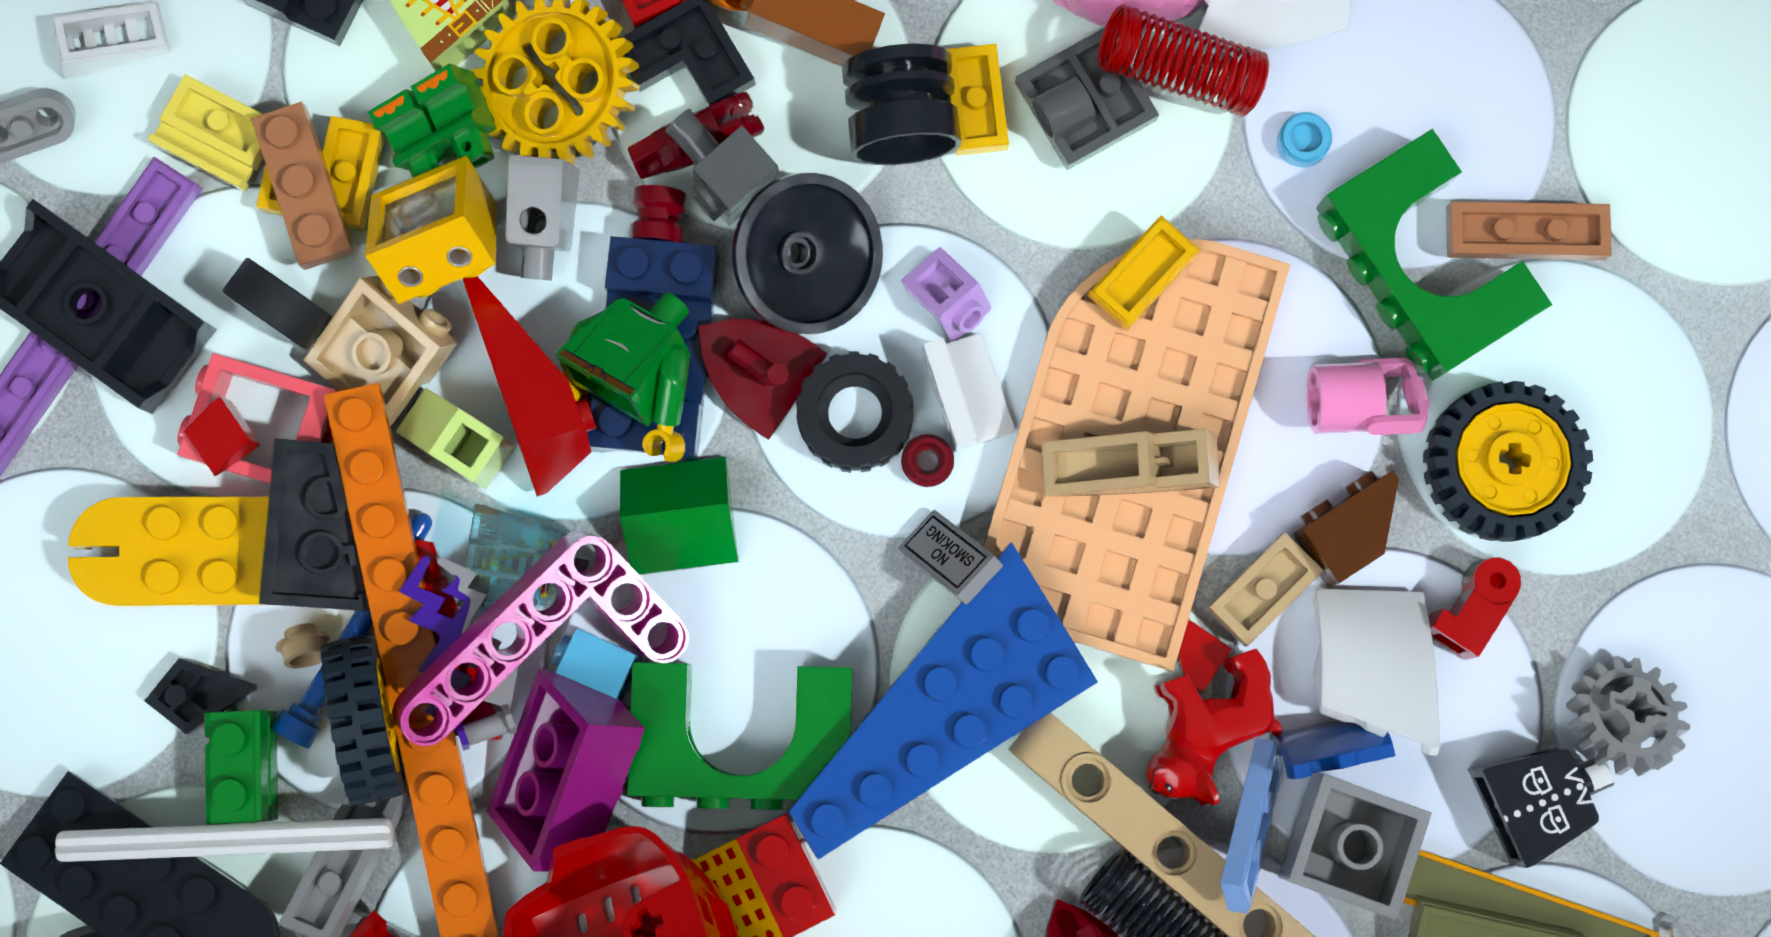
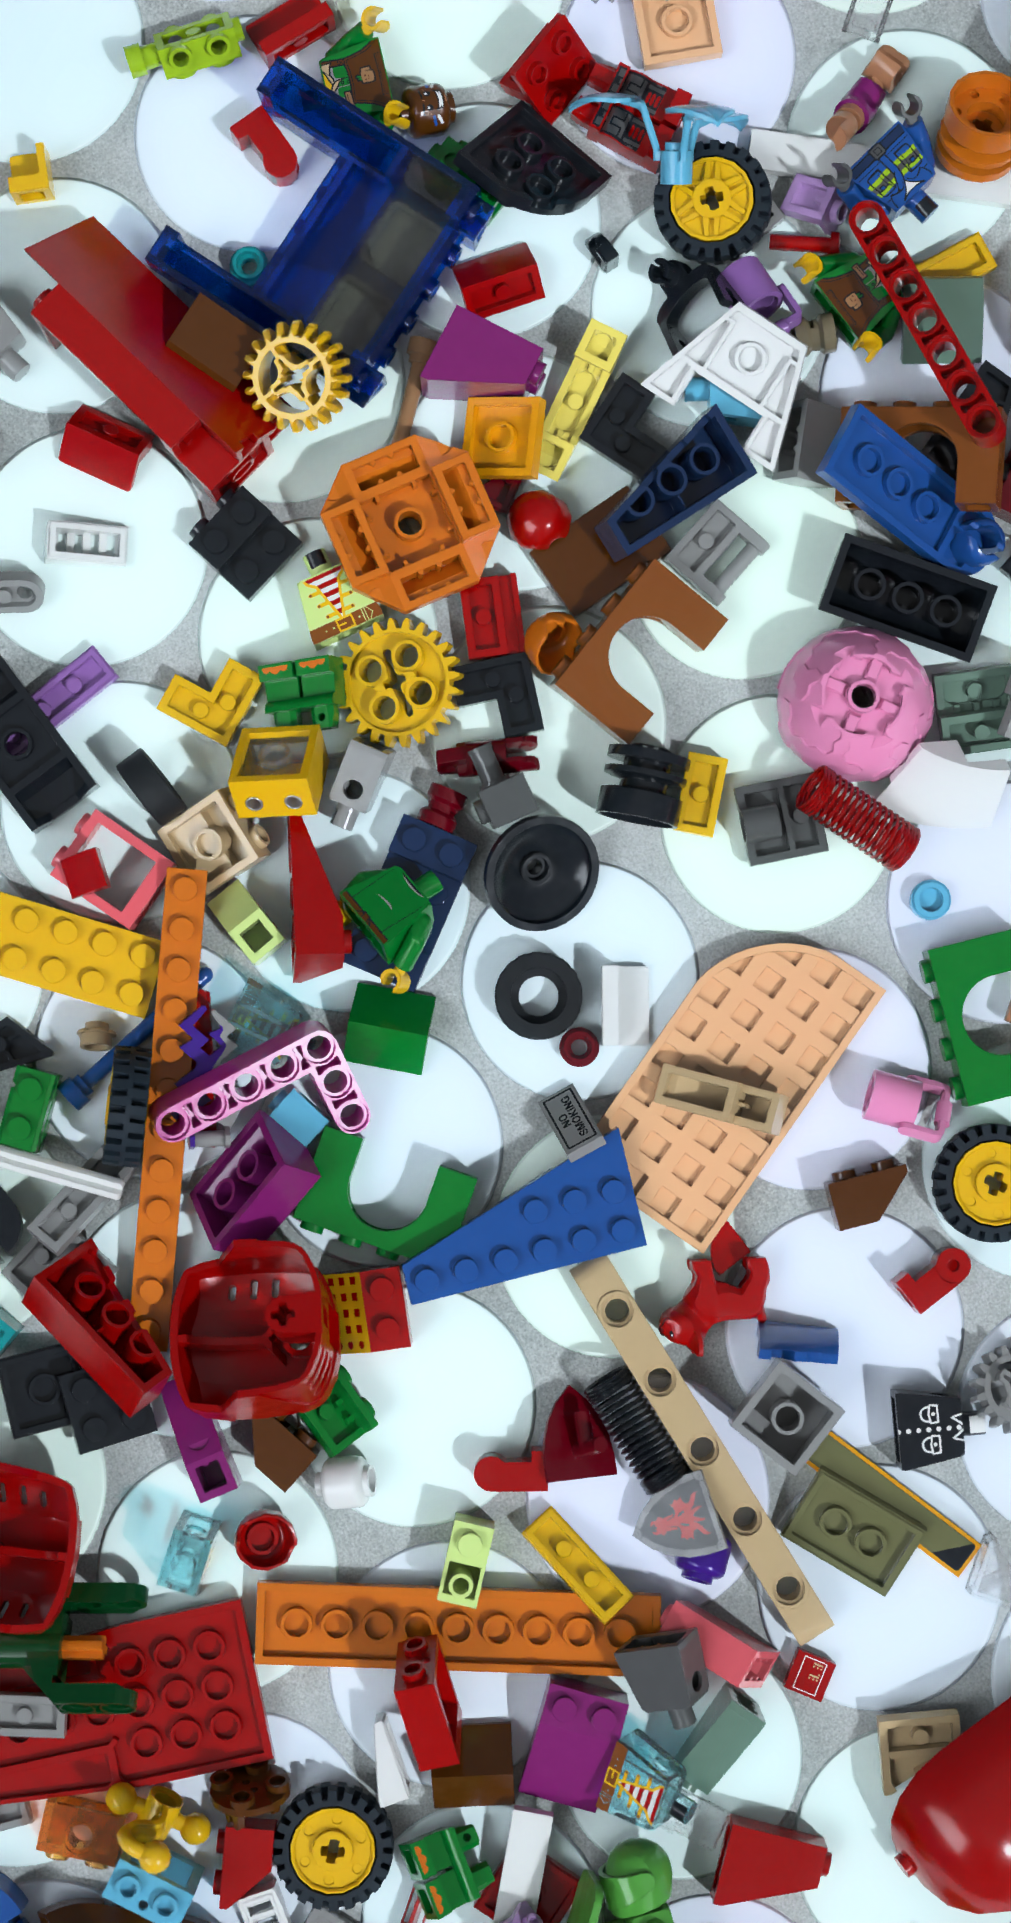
camera: 20 degrees right, 5 degrees up
light yellow plate [147,74,264,192] -> none
nougat plate [251,101,355,270] -> none
black wing [258,438,370,611] -> none
dark red shield [697,319,828,440] -> none
lavender bracket [900,247,991,342] -> none
yellow tile [1088,215,1201,331] -> none
tan plate [1206,532,1324,647] -> none
light blue tile [1220,738,1283,914] -> none
white slope [1313,589,1440,755] -> none

